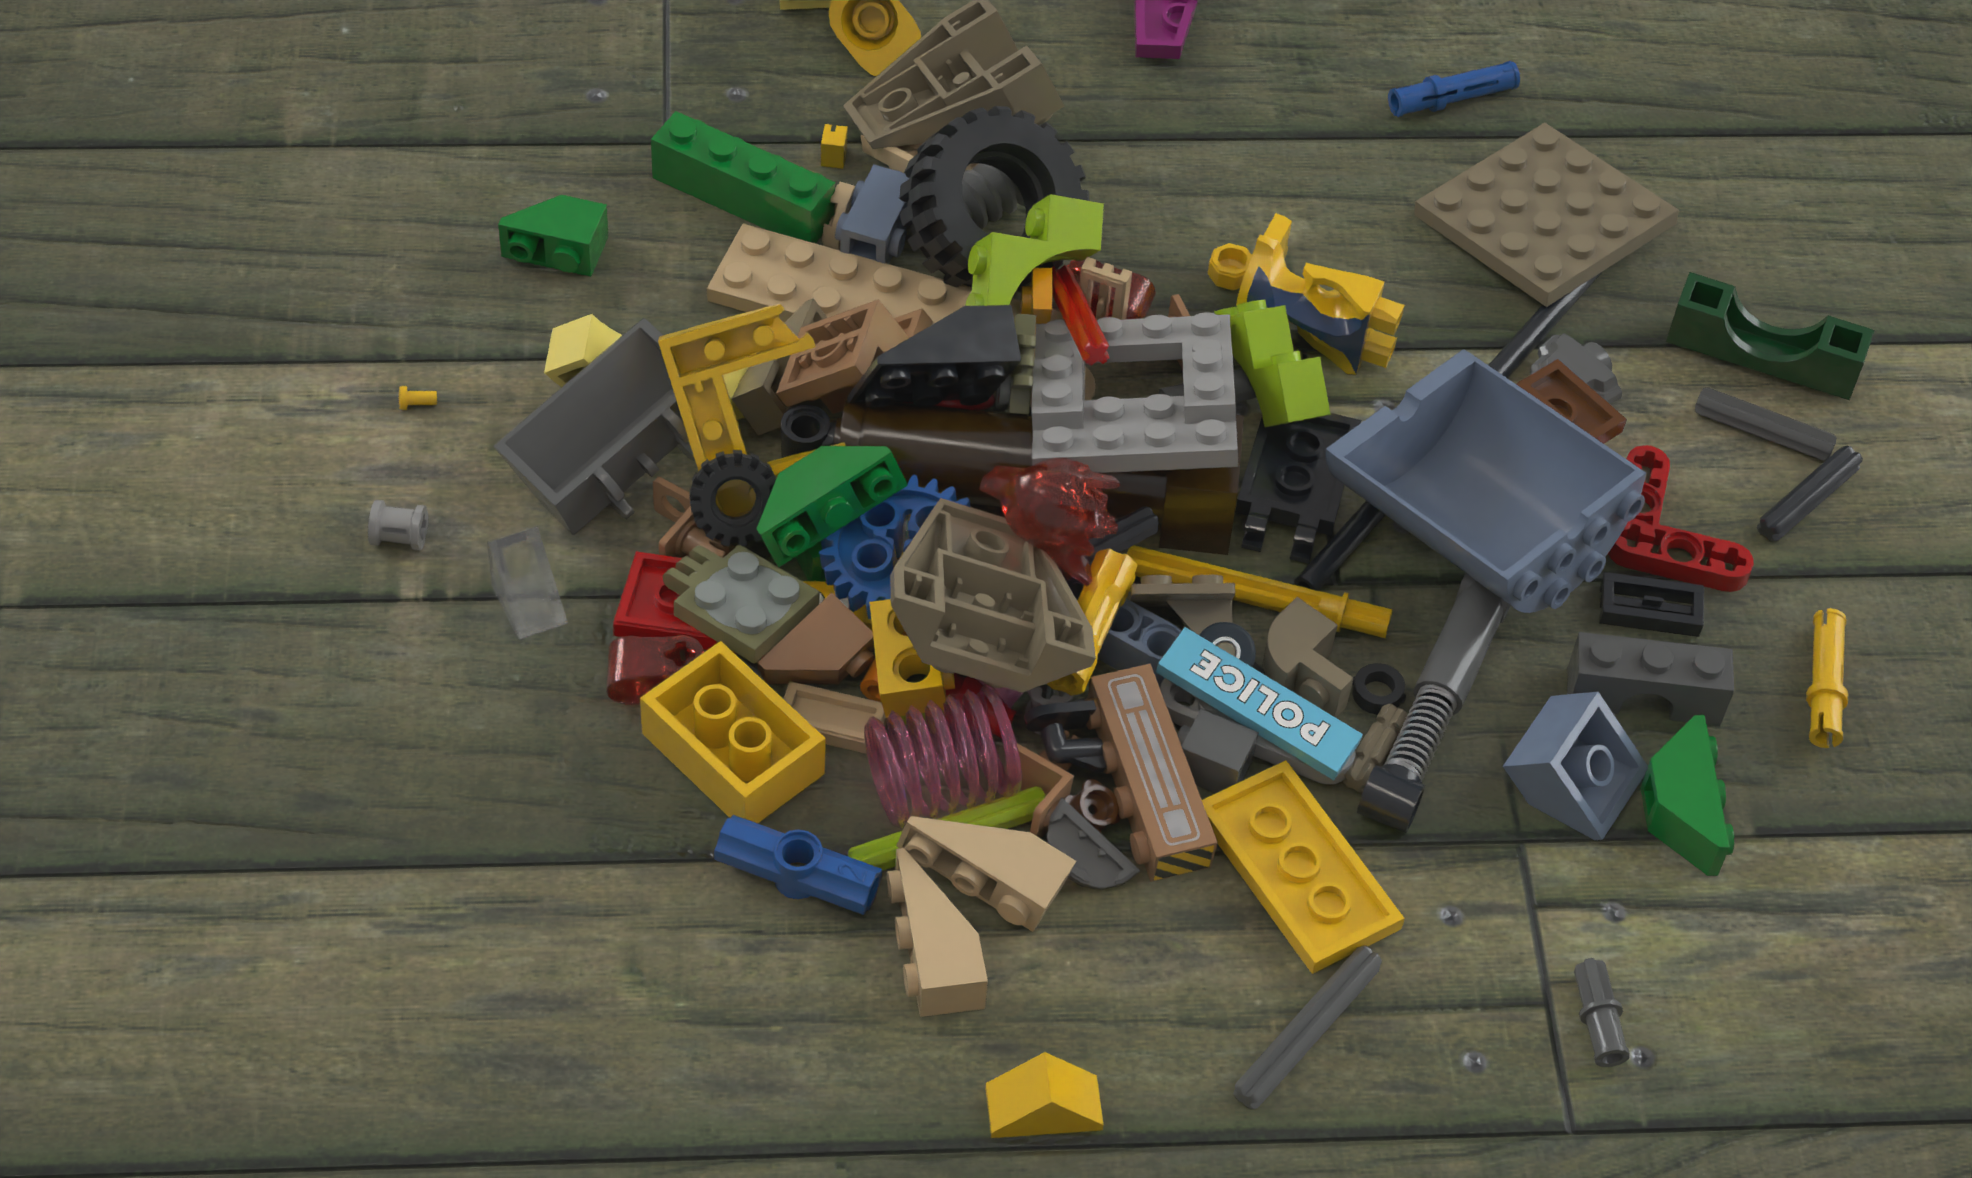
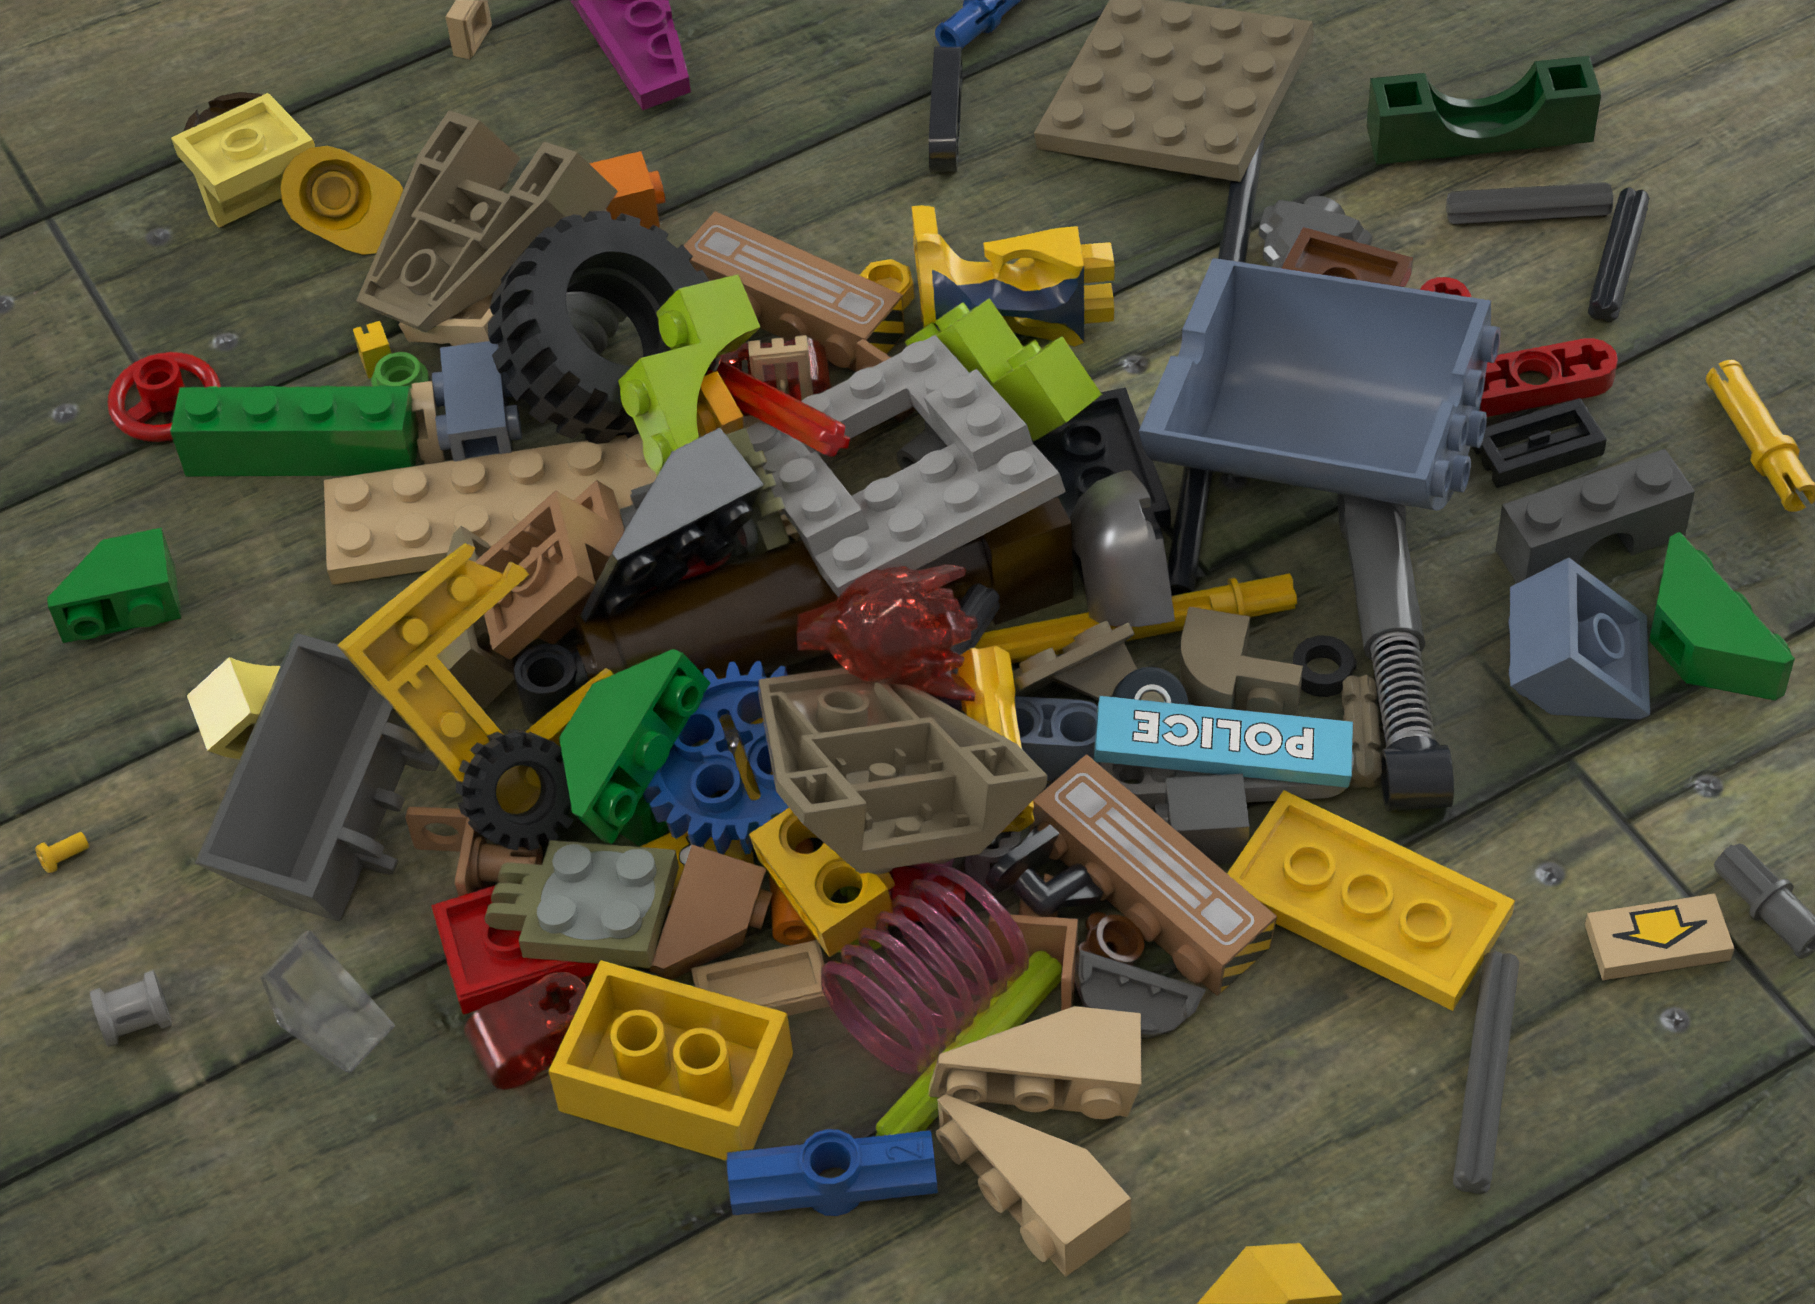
camera: 20 degrees left, 0 degrees up
none -> red piece [107,352,221,442]
none -> bright green plate [371,352,430,388]
none -> orange brick [589,151,666,229]
none -> medium nougat brick [684,211,905,372]
none -> black beam [929,46,963,172]
none -> flat silver brick [1069,470,1175,627]
none -> tan tile [1585,894,1734,980]

